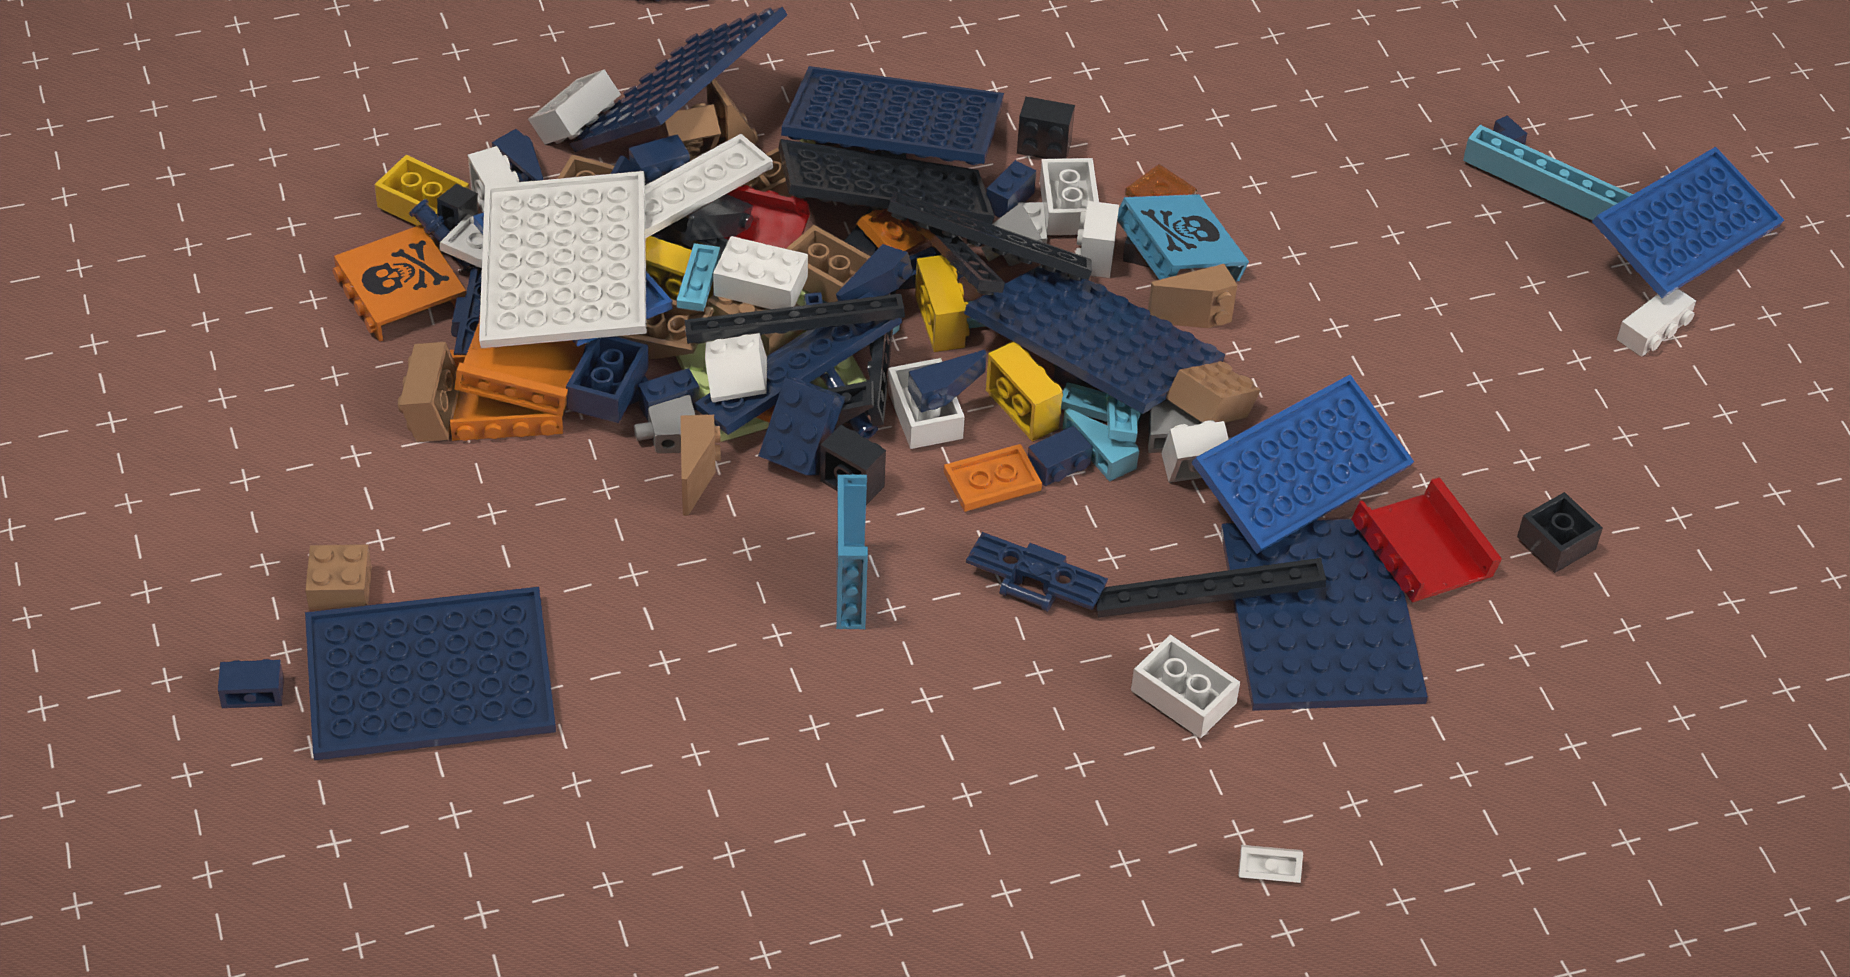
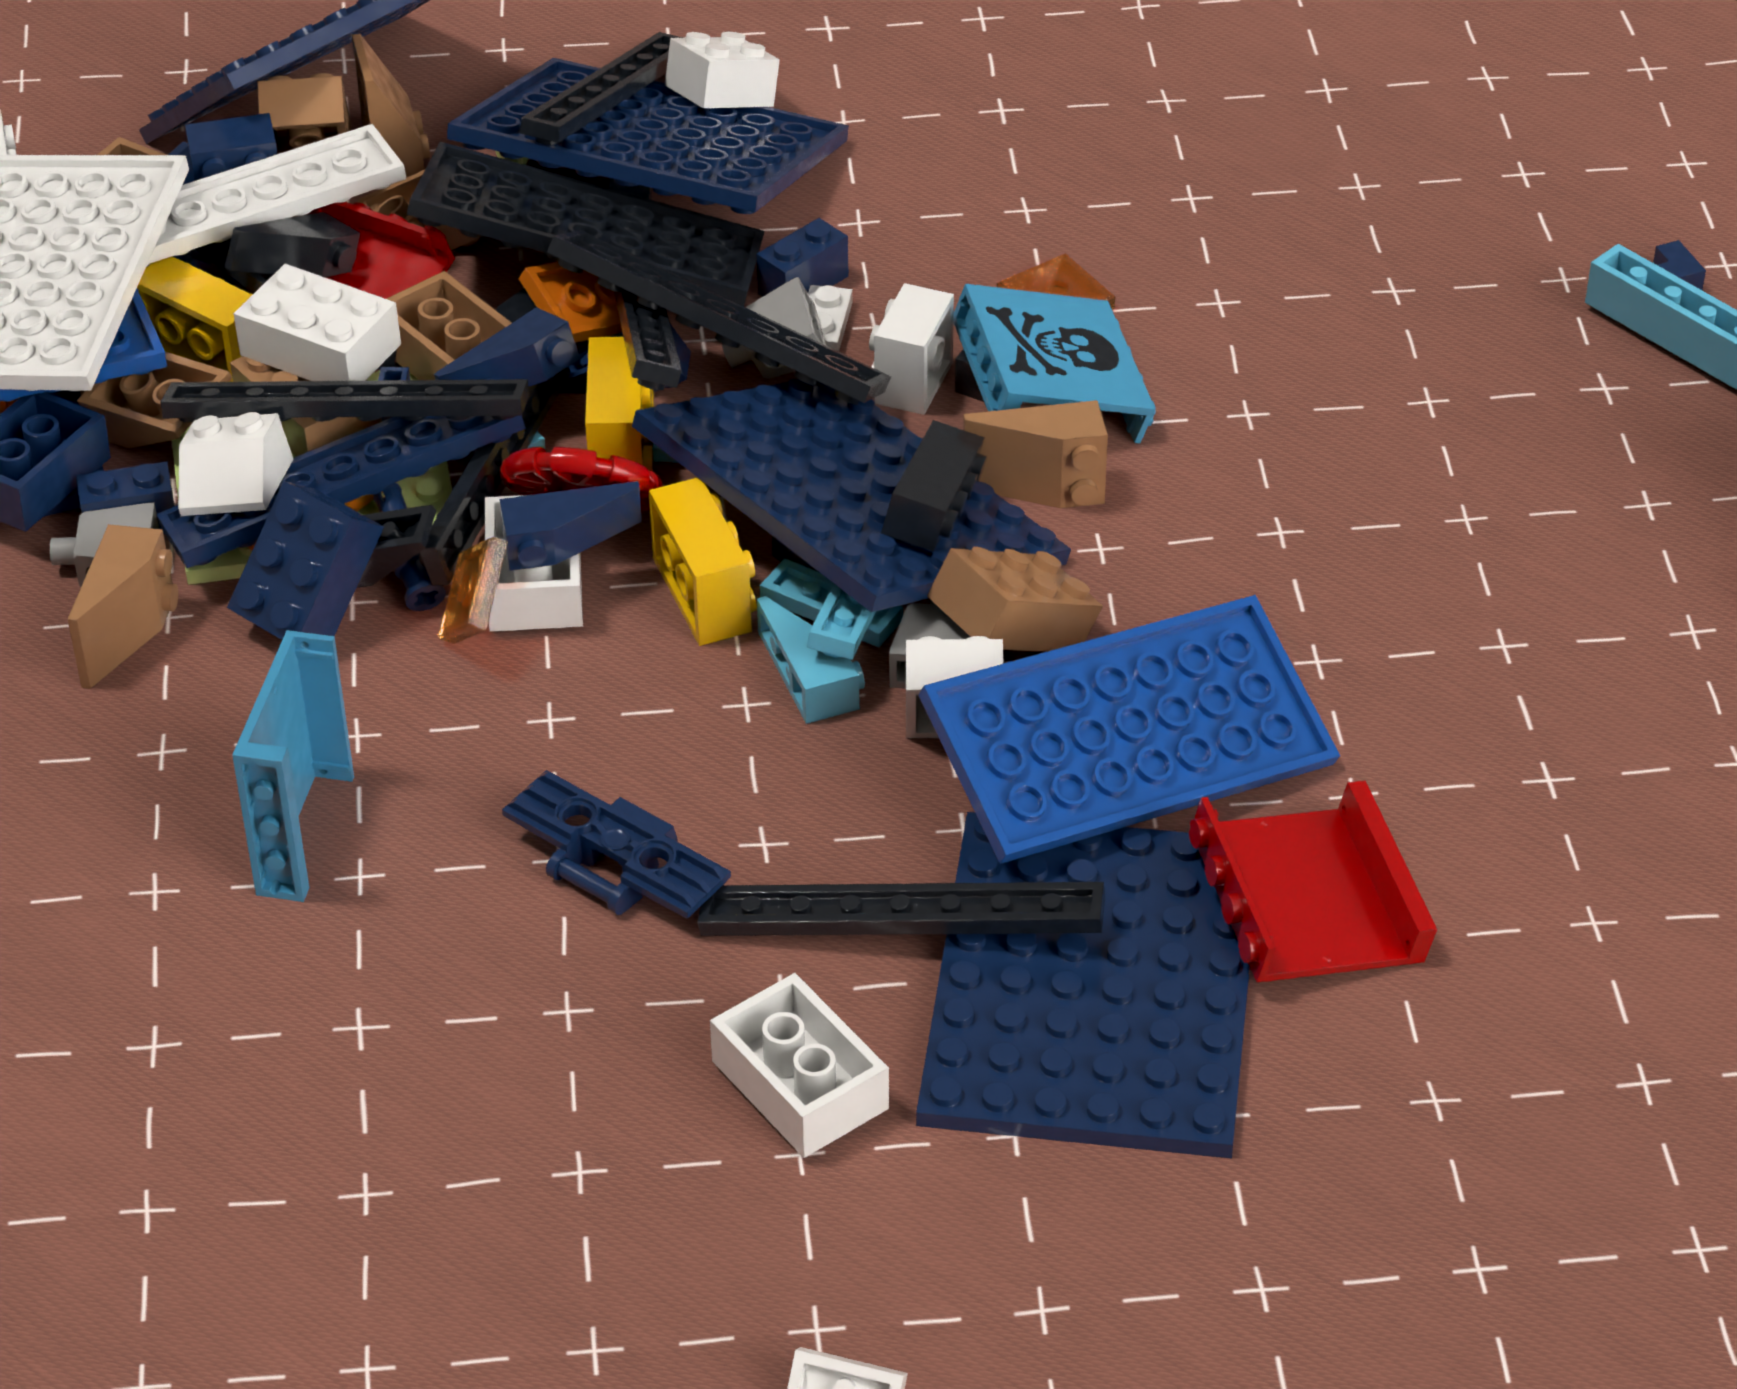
camera: 15 degrees right, 5 degrees down
dark blue slope [492,129,544,182] -> none
white brick [528,69,621,144] -> none
medium azure plate [677,244,721,311] -> none
black brick [820,425,886,505] -> none
orange plate [943,444,1042,512] -> none
black brick [1017,96,1075,159] -> none
dark blue brick [1027,426,1093,486] -> none
white brick [1040,158,1099,235] -> none
black brick [1517,492,1603,573] -> none
none -> clear orange tile [439,537,508,644]
none -> red plate [500,447,664,513]
none -> black plate [520,32,684,145]
none -> white brick [665,32,780,108]
none -> black brick [881,420,987,552]

